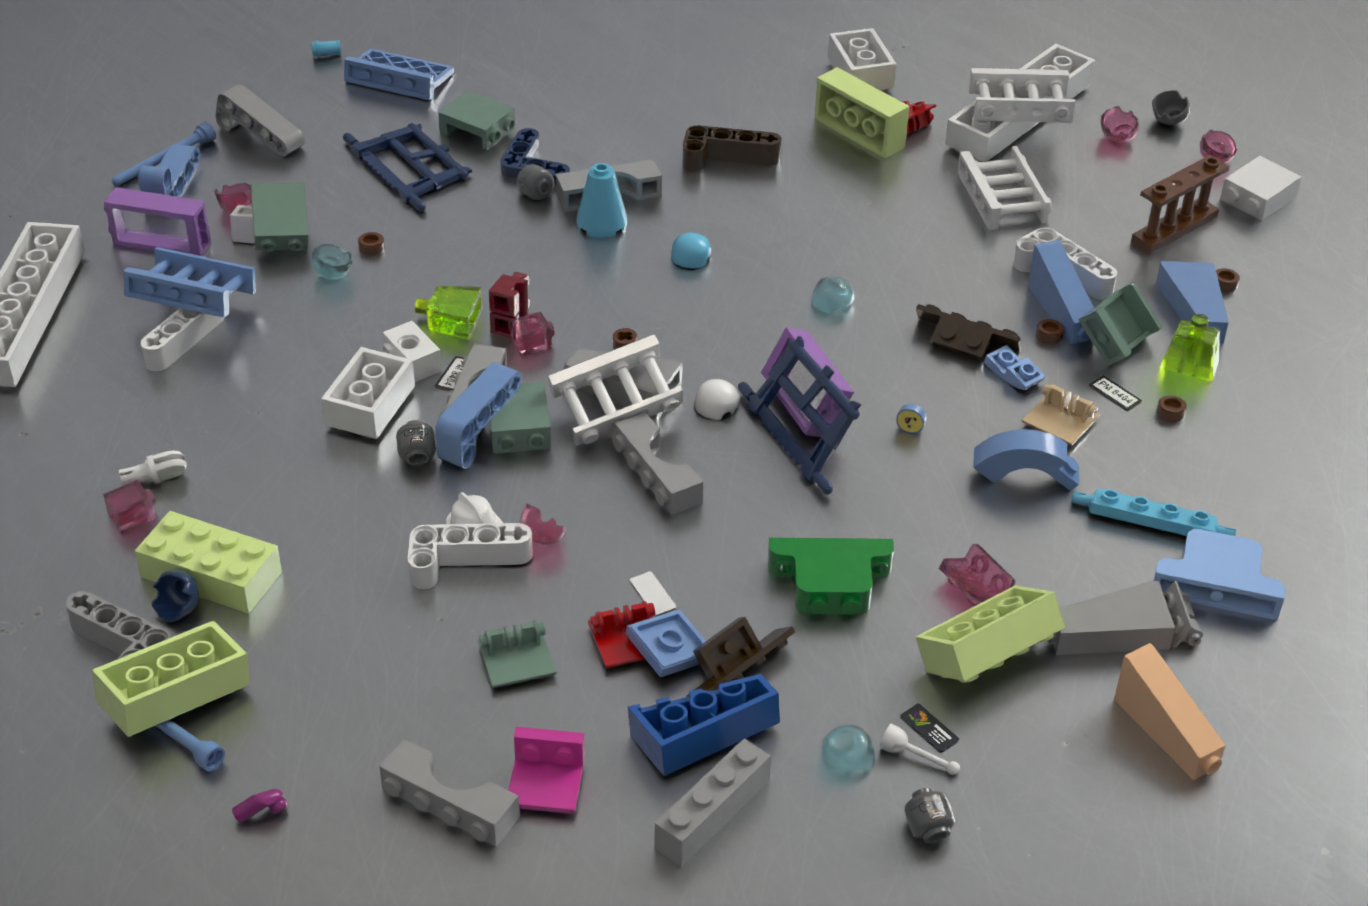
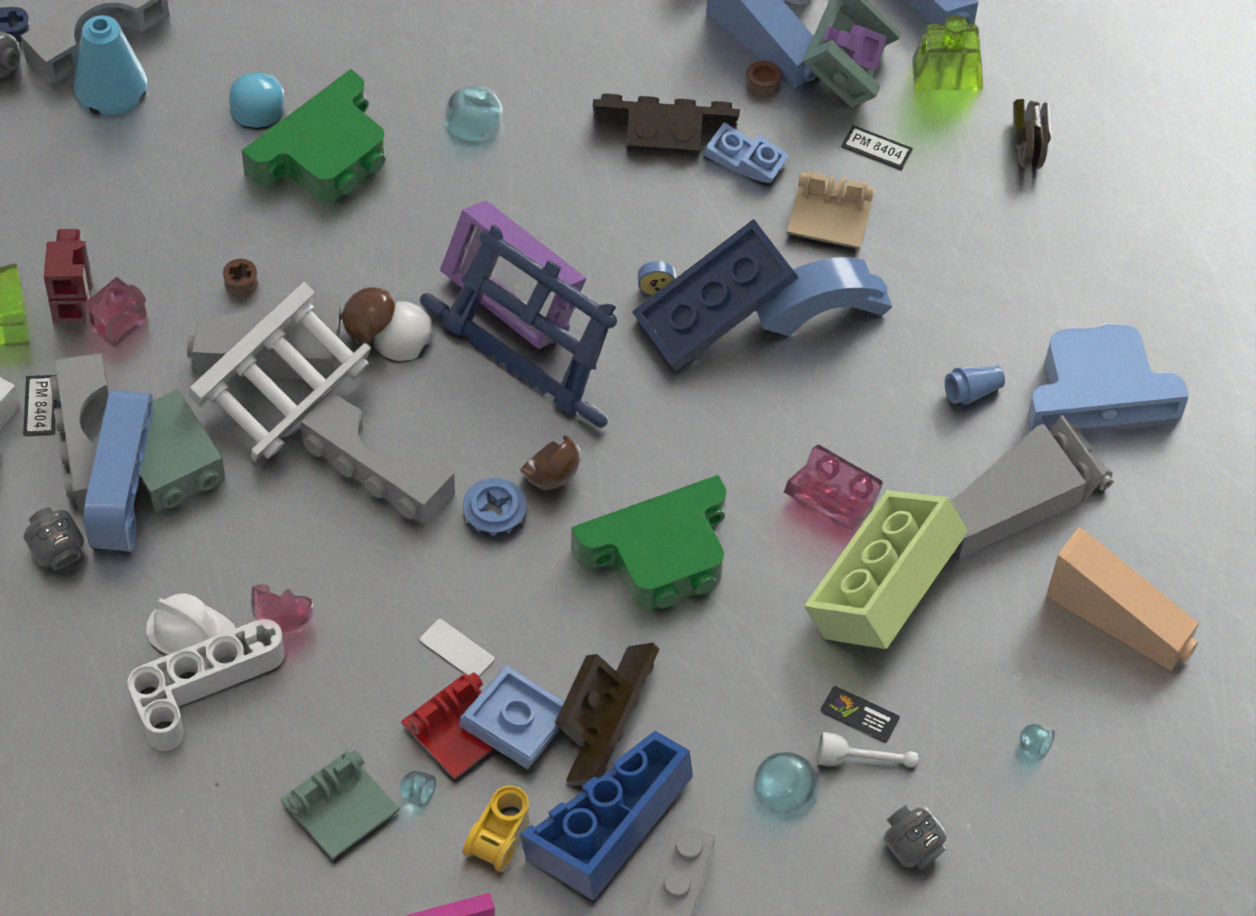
camera: 25 degrees left, 15 degrees up
medium azure plate [1071,488,1237,536] -> none
reddish brown tile [1156,396,1187,422] -> none
none -> green brick [241,69,386,202]
none -> reddish brown hair [341,287,396,344]
none -> clear light blue hinge [400,770,436,807]
none -> yellow piece [462,785,530,873]
none -> medium blue gear [463,478,527,537]
none -> reddish brown hair [520,435,582,490]
none -> dark blue plate [632,219,799,371]
none -> medium lavender plate [823,25,887,72]
none -> medium blue cone [944,365,1005,405]
none -> dark brown arm [1013,99,1051,170]
none -> clear light blue hinge [1020,723,1055,760]

